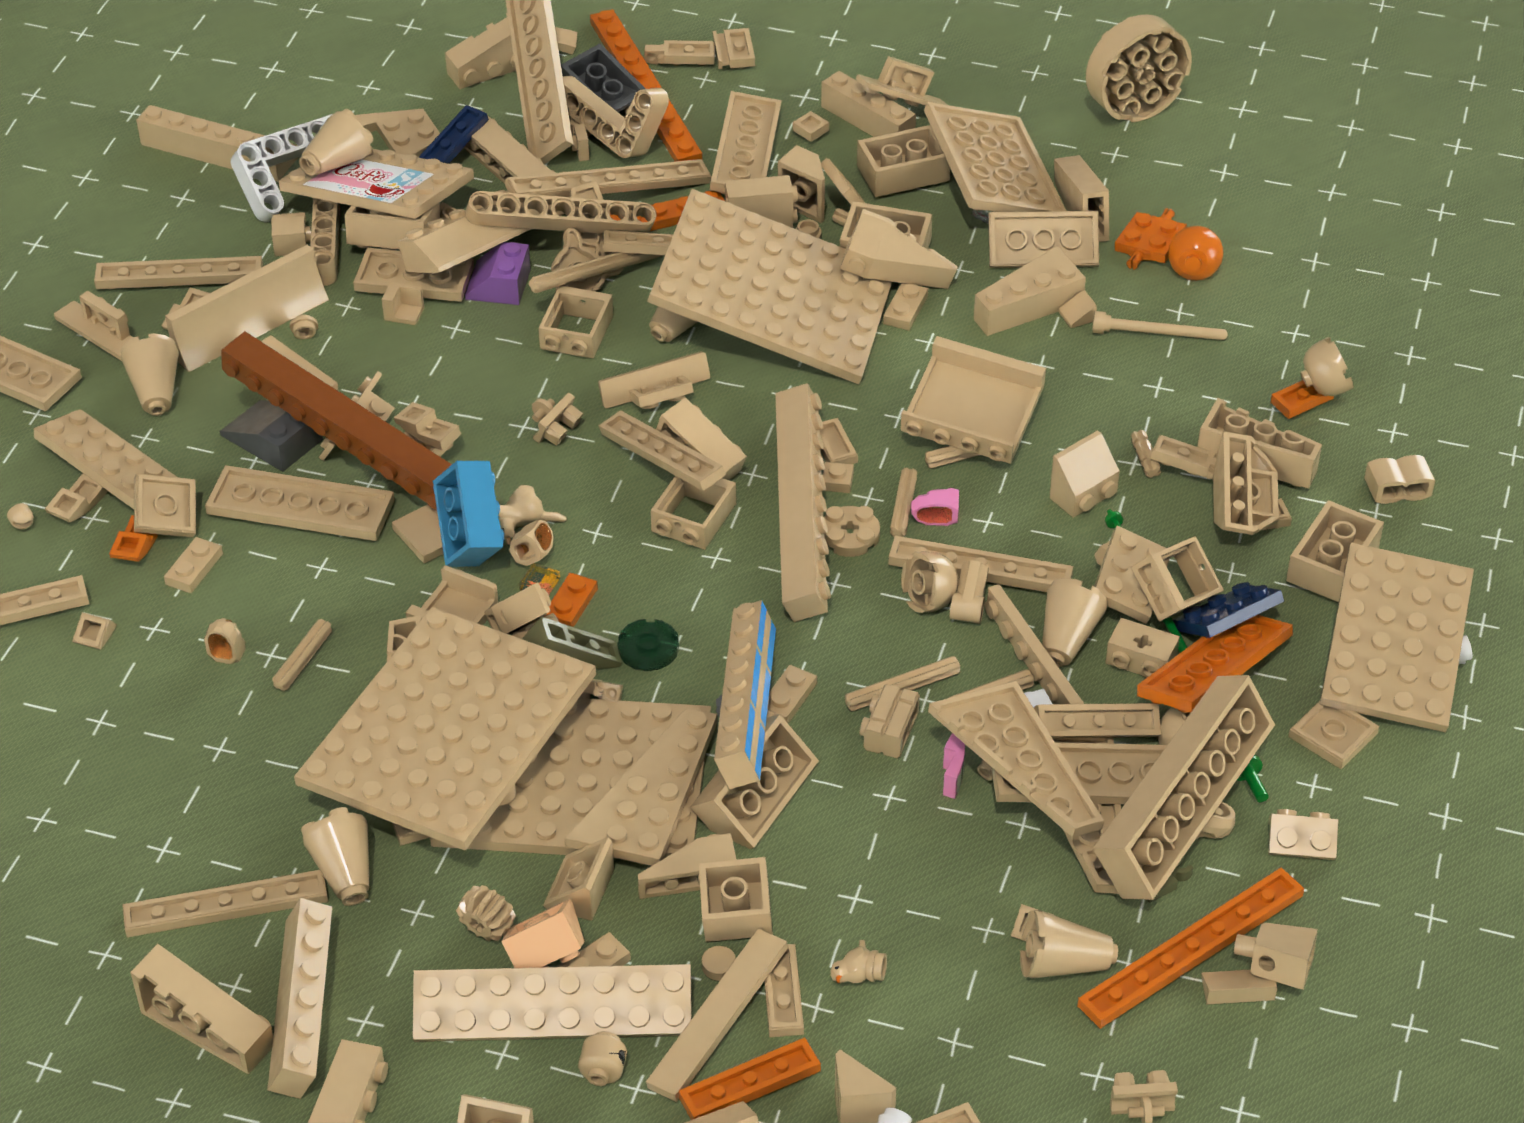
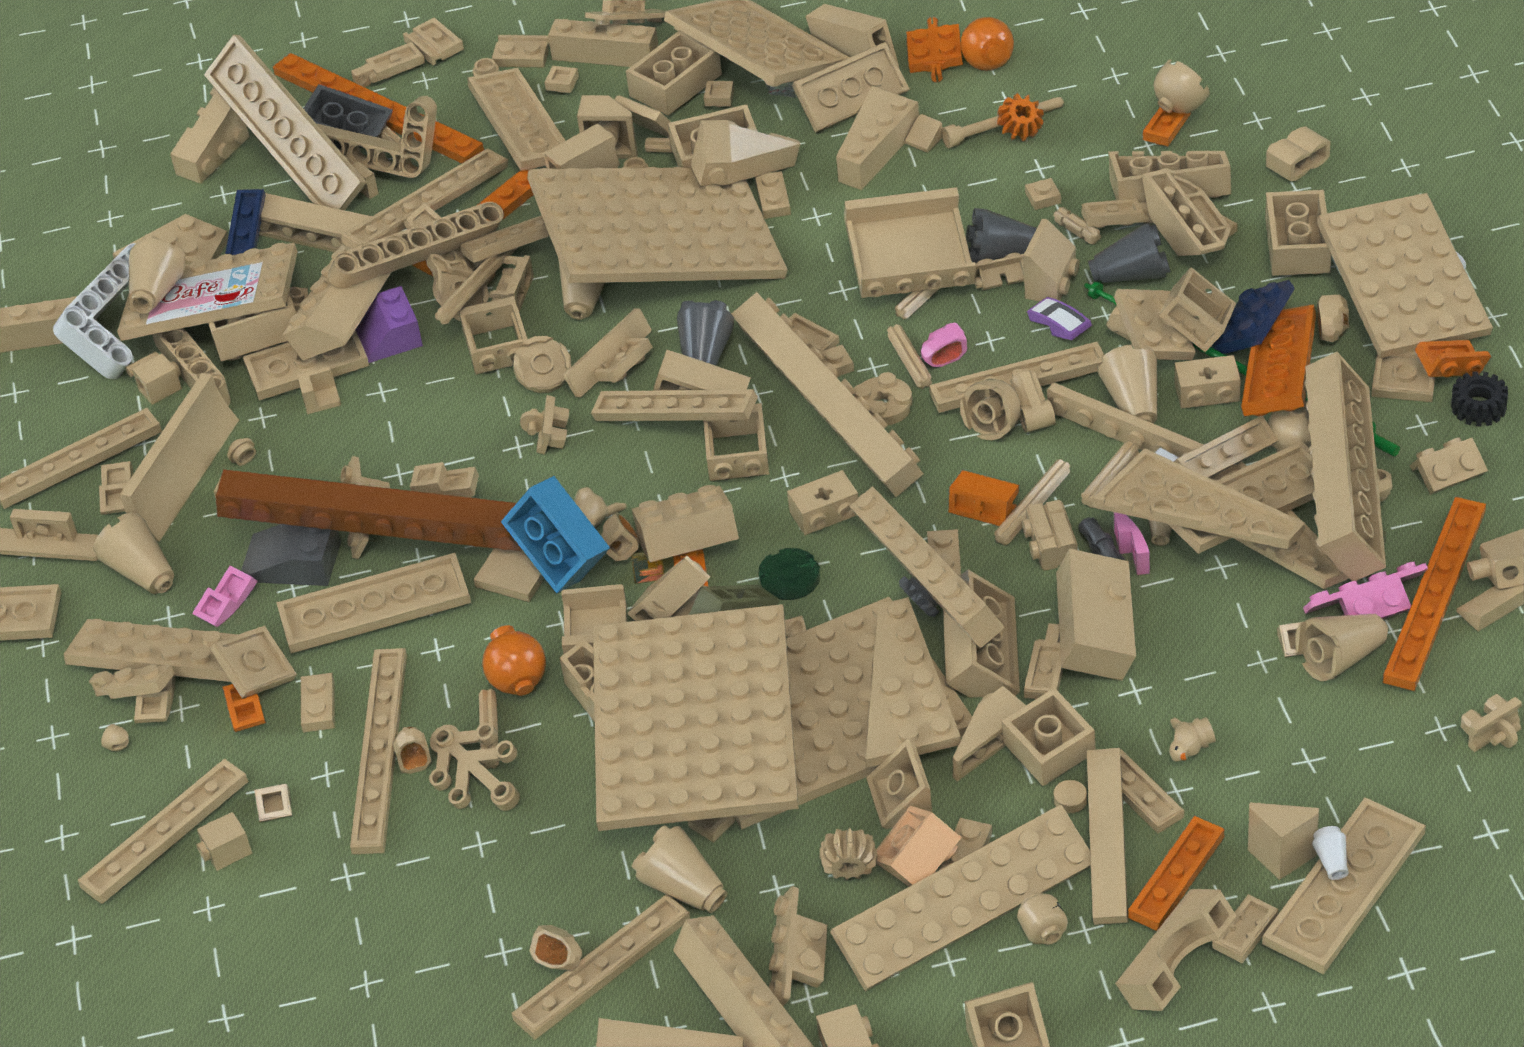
camera: 25 degrees left, 0 degrees up
none -> tan hinge [89,664,175,699]
none -> bright pink slope [192,566,258,627]
none -> tan brick [196,812,252,871]
none -> tan tile [350,648,407,854]
none -> tan plant [429,723,520,811]
none -> tan plate [473,58,499,76]
none -> orange brick [482,625,546,696]
none -> tan hinge [488,255,534,312]
none -> tan plate [492,35,550,68]
none -> tan tile [513,336,571,393]
none -> rock [530,925,582,970]
none -> tan brick [632,485,739,562]
none -> dark grey cone [677,300,734,366]
none -> tan plate [704,81,734,107]
none -> tan bracket [768,886,827,1006]
none -> tan brick [787,470,858,535]
none -> orange hinge [948,470,1019,526]
none -> dark grey cone [966,208,1037,263]
none -> tan hinge [975,253,1024,291]
none -> orange gear [997,93,1044,141]
none -> tan hinge [1024,623,1063,699]
none -> tan plate [1025,178,1061,210]
none -> slope [1027,297,1092,340]
none -> tan brick [1056,548,1136,681]
none -> dark grey pin [1078,517,1125,560]
none -> dark grey cone [1088,223,1171,283]
none -> bright pink bracket [1303,562,1428,619]
none -> tan rock [1317,294,1349,342]
none -> orange bracket [1415,340,1491,377]
none -> black tyre [1451,371,1508,427]

